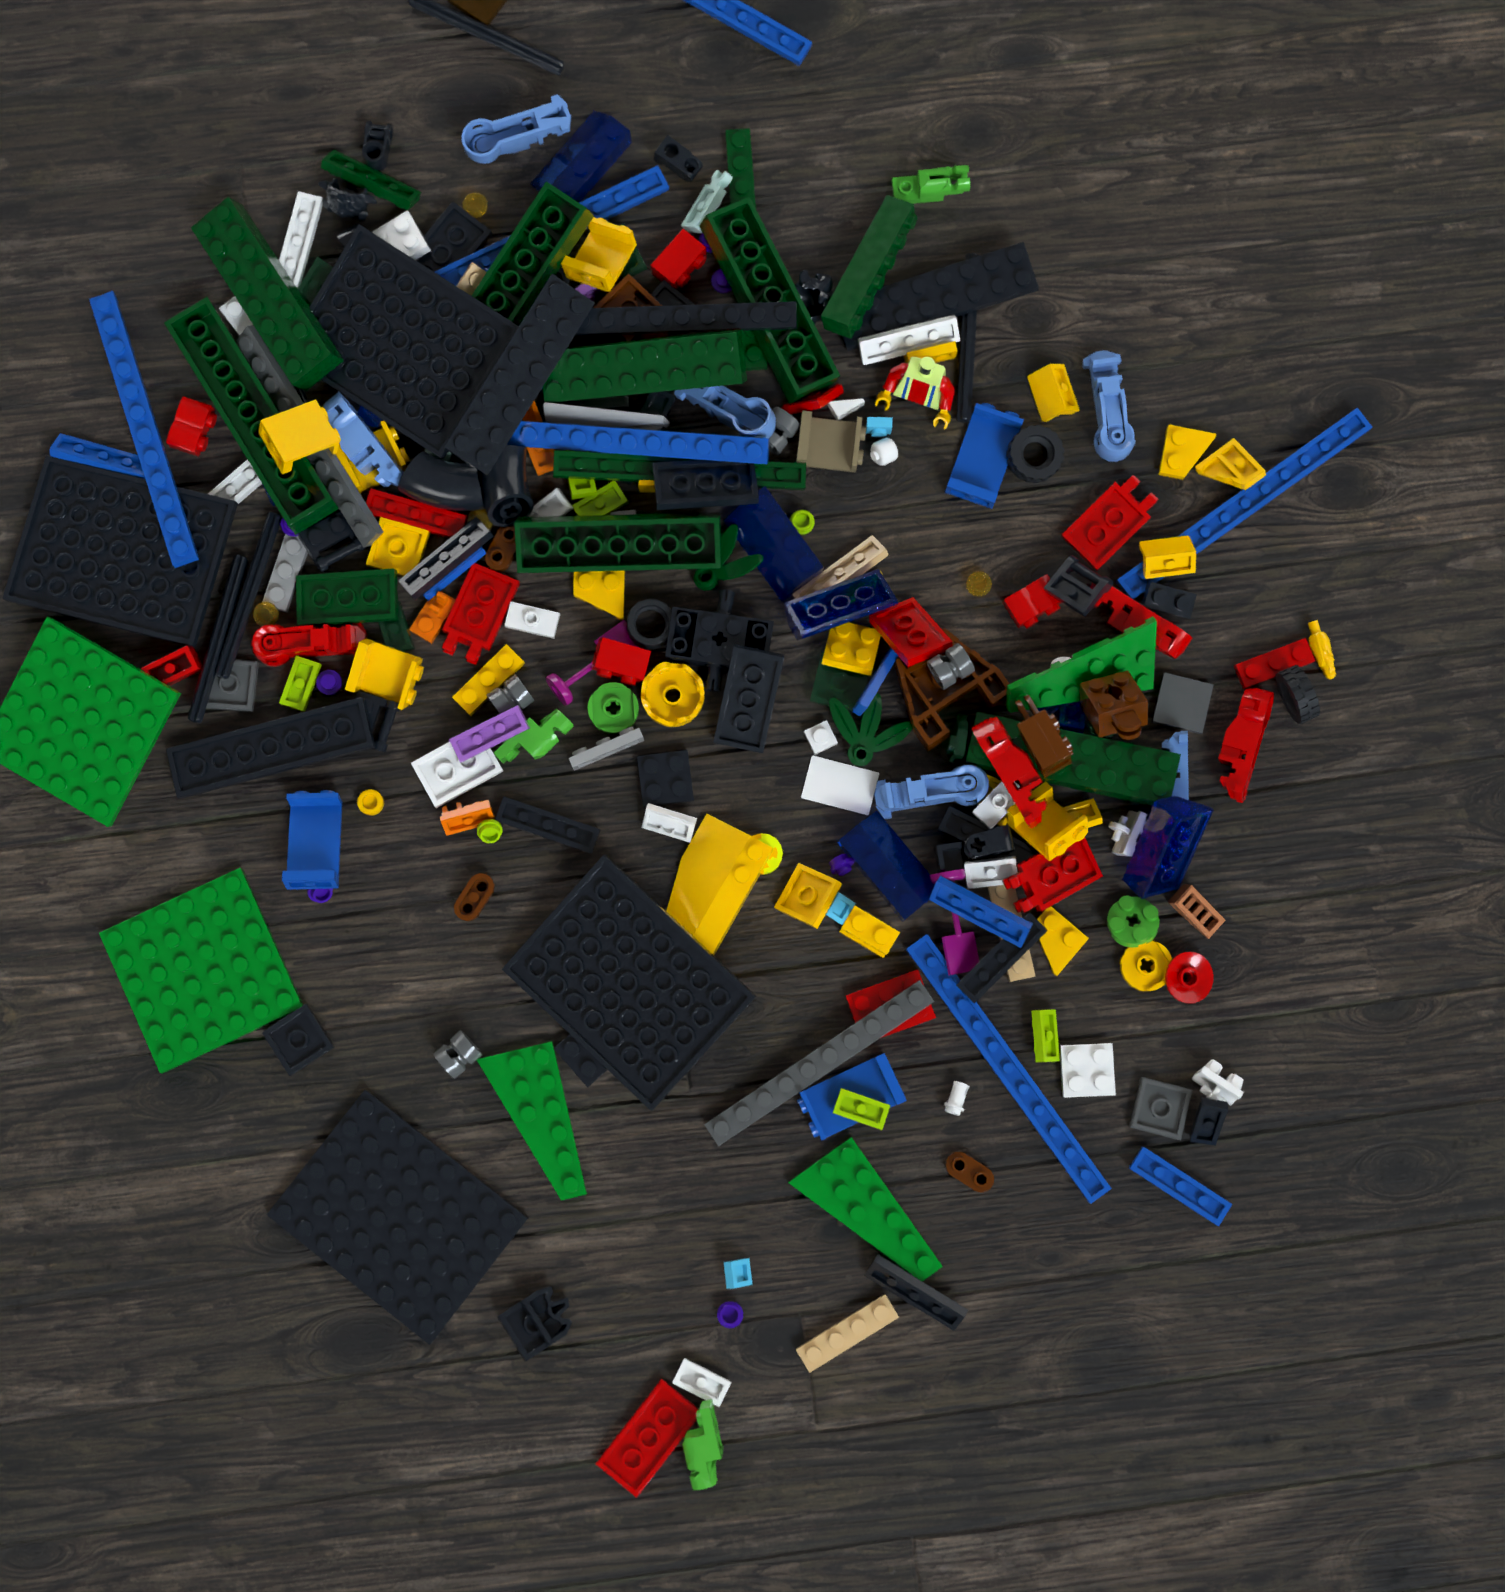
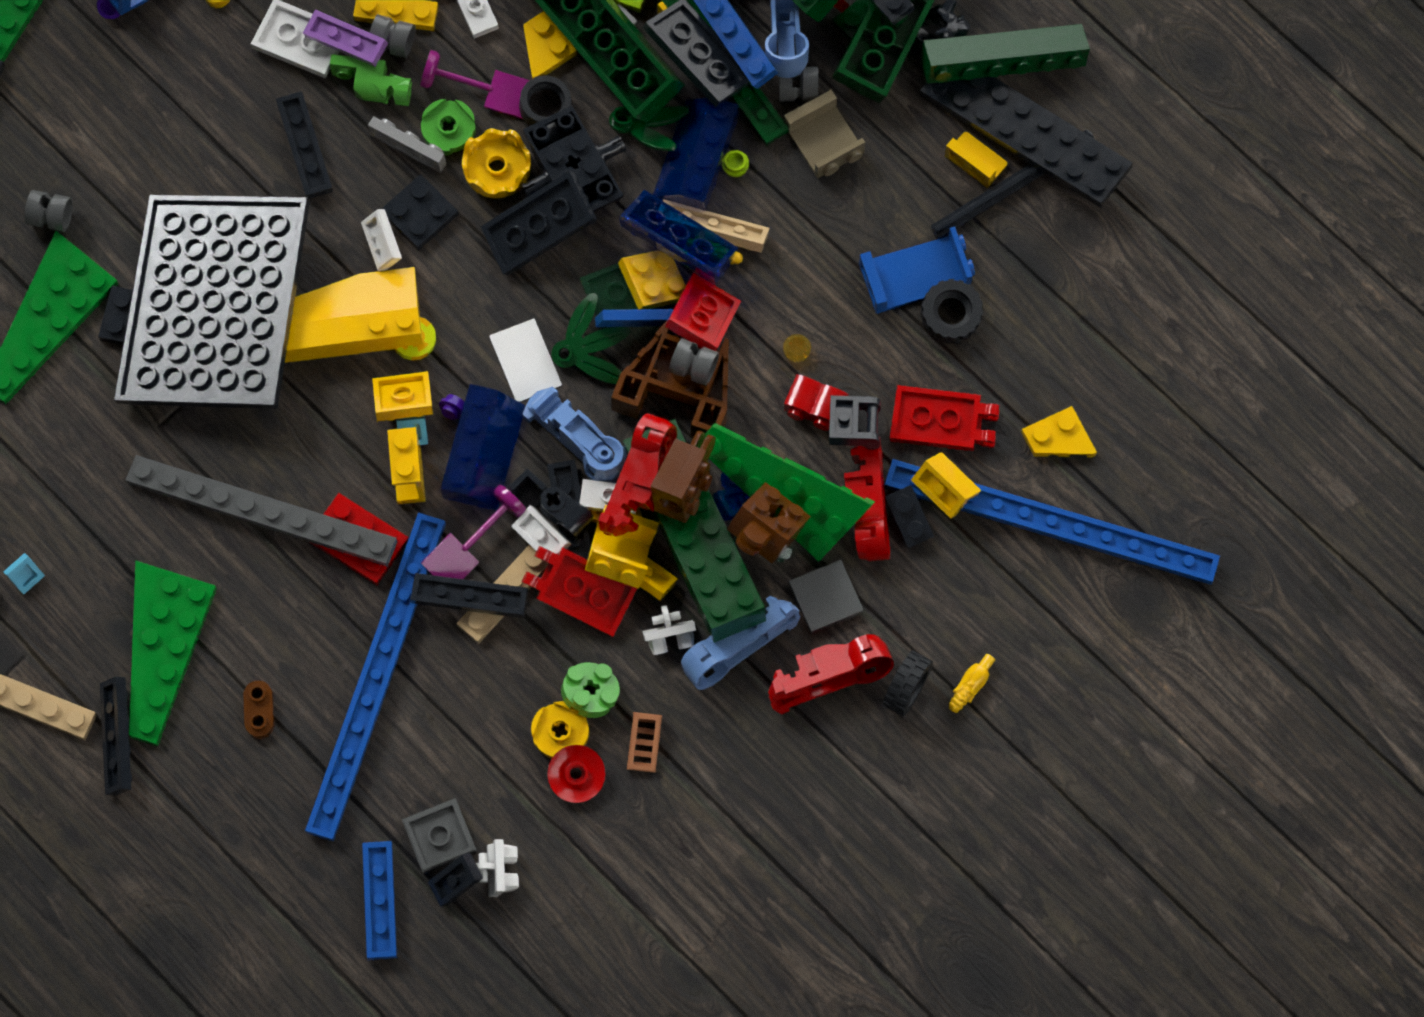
camera: 55 degrees right, 10 degrees down
orange plate [440,800,495,836] -> none
reddish brown plate [454,873,495,921] -> none
lime plate [477,819,503,843] -> none
red brick [591,637,651,685] -> none
red tile [781,384,844,414] -> none
blue panel [797,1053,907,1140] -> none
white plate [804,720,838,755] -> none
white piece [828,399,865,420] -> none
lime plate [833,1088,890,1130] -> none
white plate [858,315,960,365] -> none
medium azure plate [866,417,892,437] -> none
white piece [870,438,898,466] -> none
torso [875,356,955,429] -> none
bright green plate [892,165,970,204] -> none
blue plate [929,876,1033,948] -> none
white pin [944,1081,970,1116] -> none
clear green wing [946,713,968,763] -> none
yellow panel [1028,364,1080,422] -> none
lime plate [1032,1009,1060,1063] -> none
yellow wing [1037,906,1089,976] -> none
white plate [1059,1043,1116,1098] -> none
medium blue piece [1082,350,1136,462] -> none
clear blue slope [1122,796,1214,899] -> none
yellow wing [1195,438,1266,490] -> none
red plate [1234,638,1315,689] -> none

